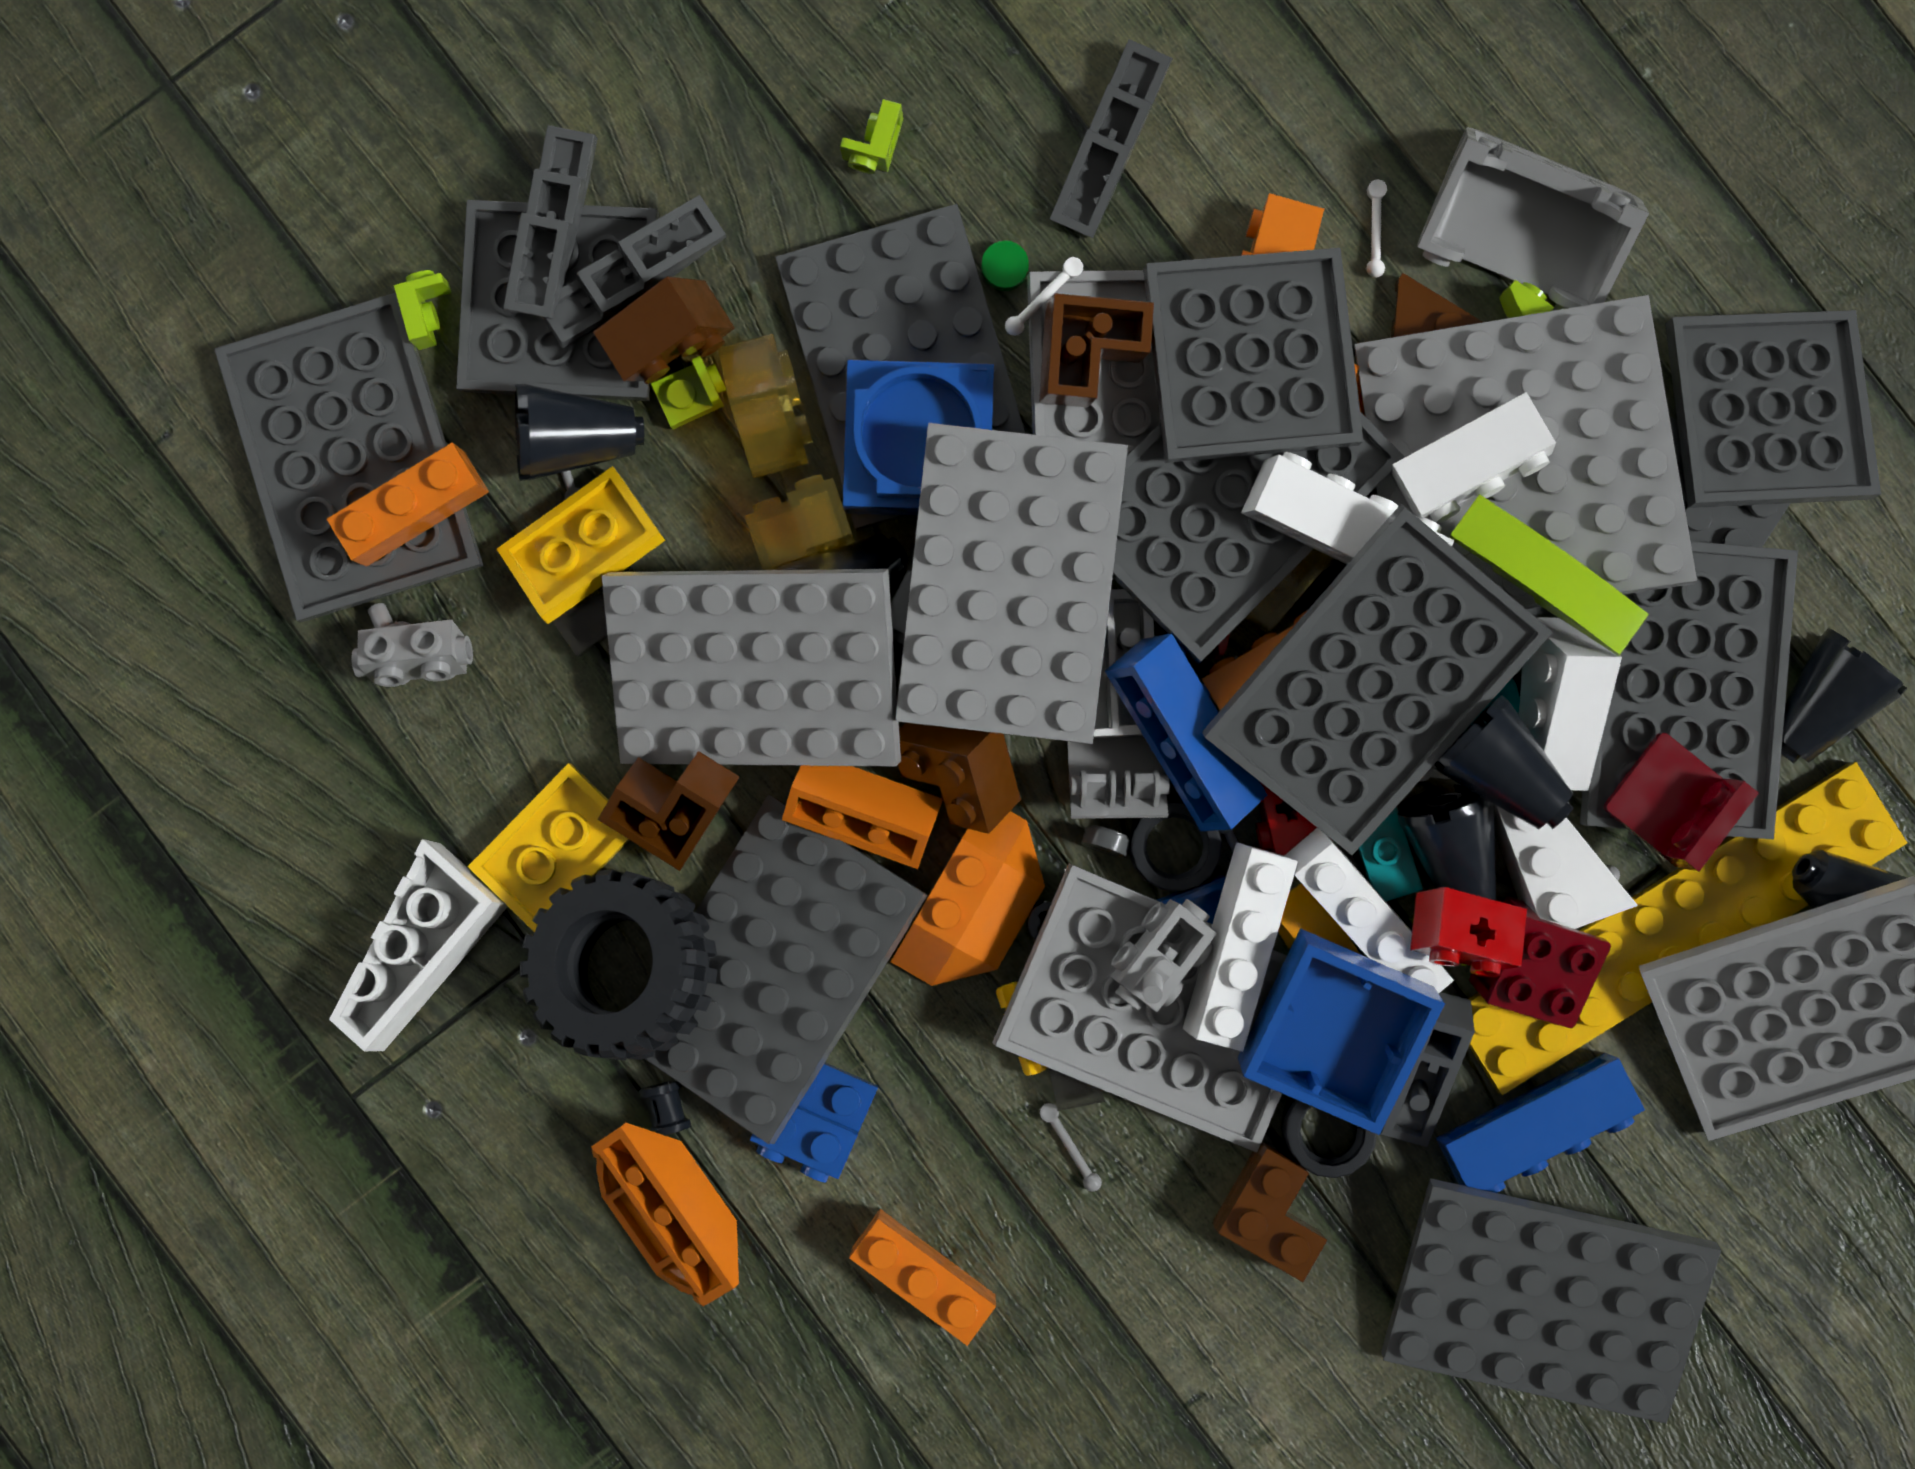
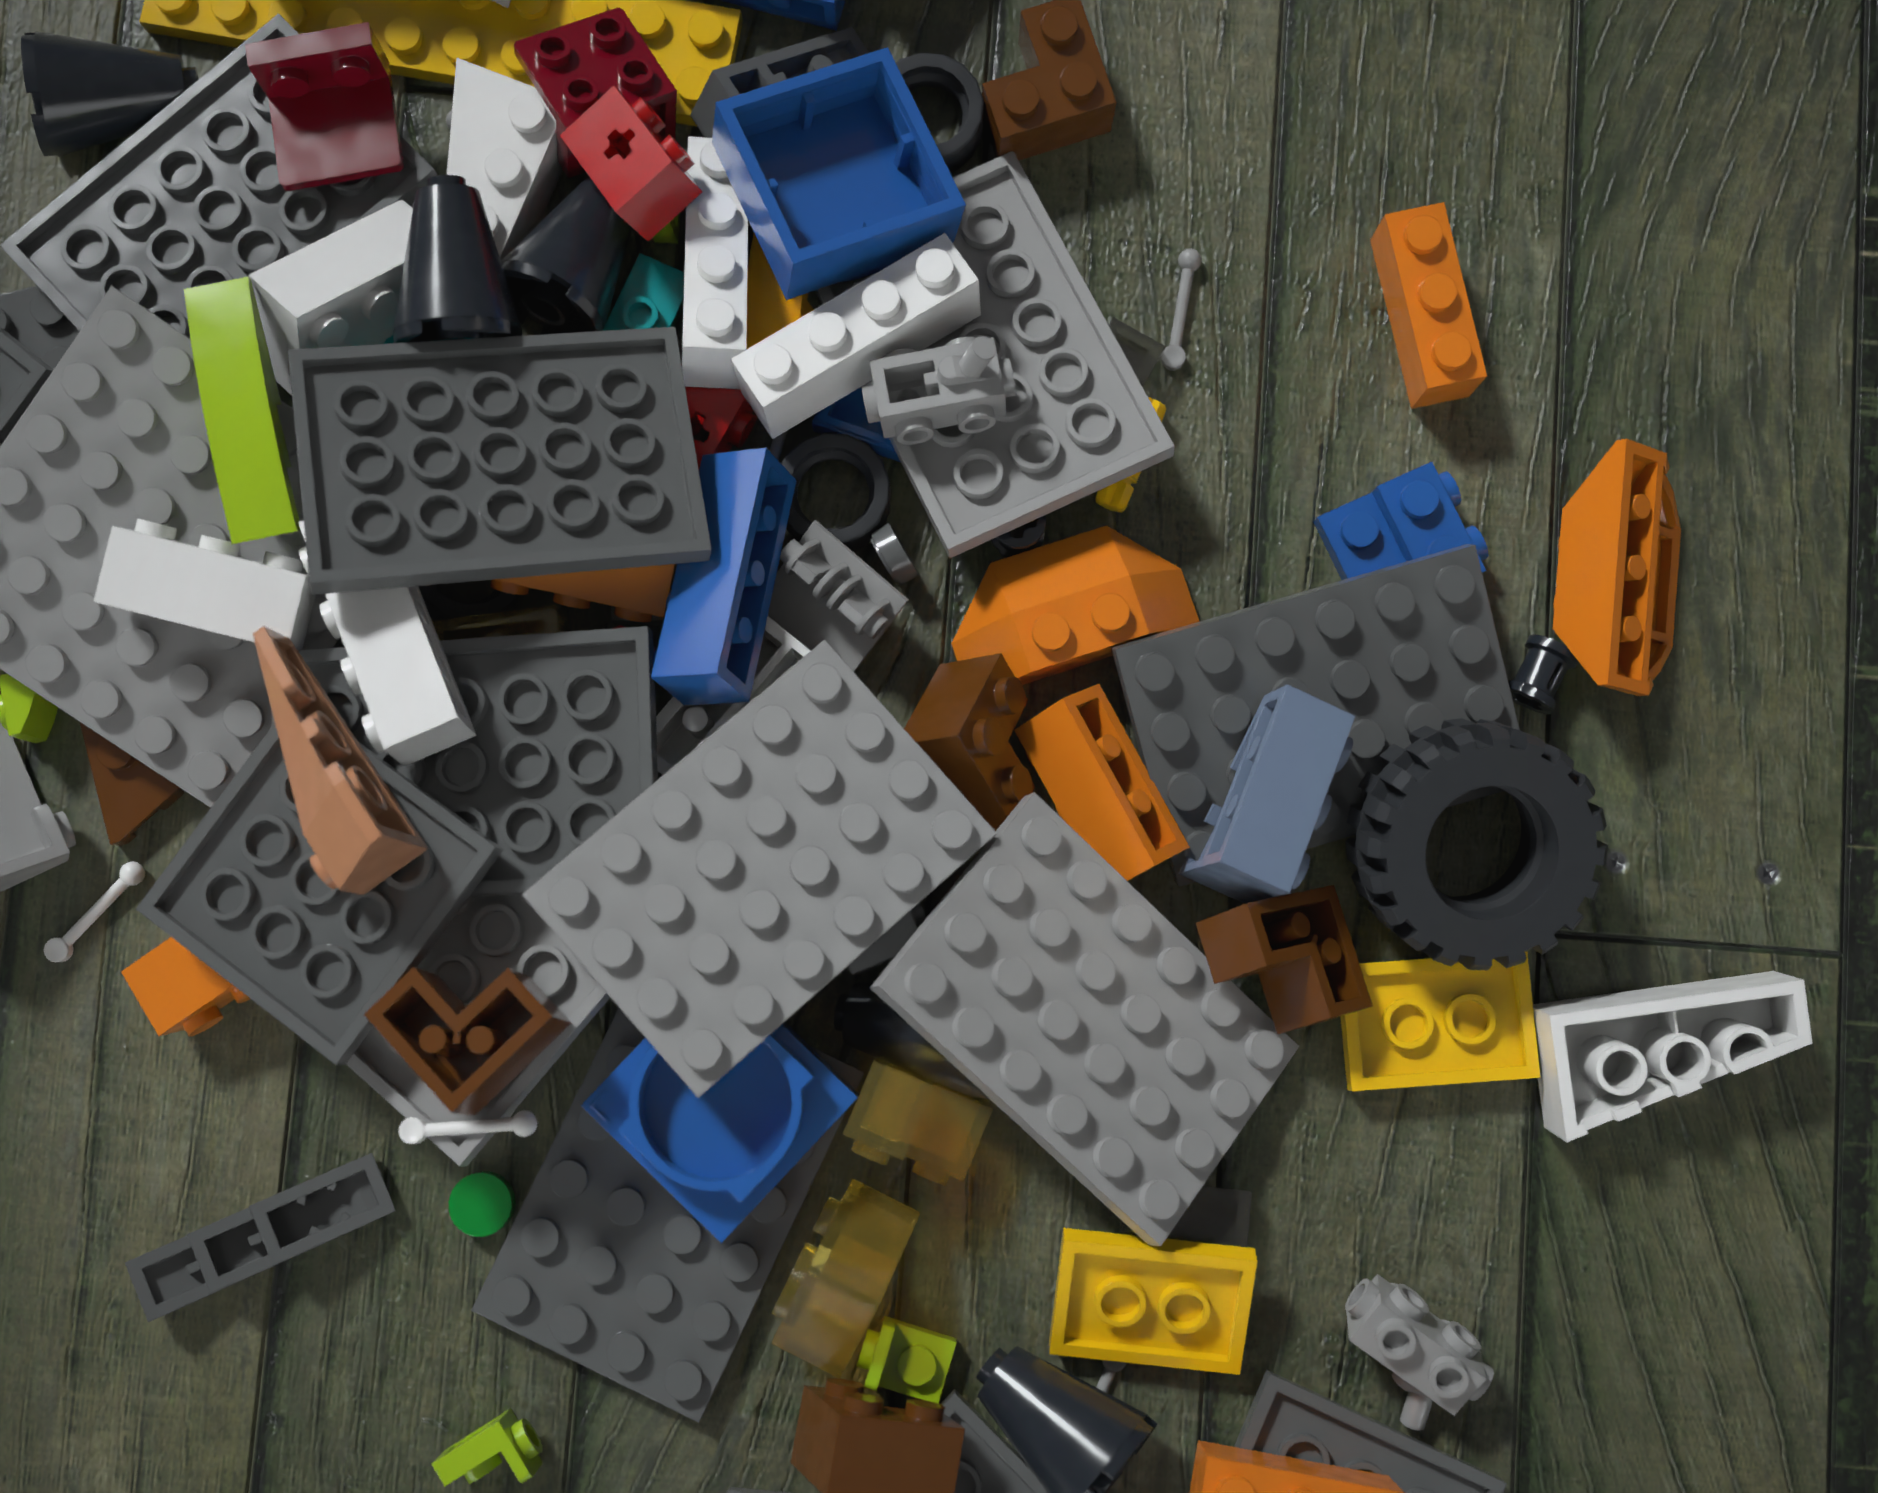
camera: 140 degrees left, 5 degrees down
none -> nougat wedge [253,626,428,895]
none -> sand blue wedge [1178,684,1355,904]

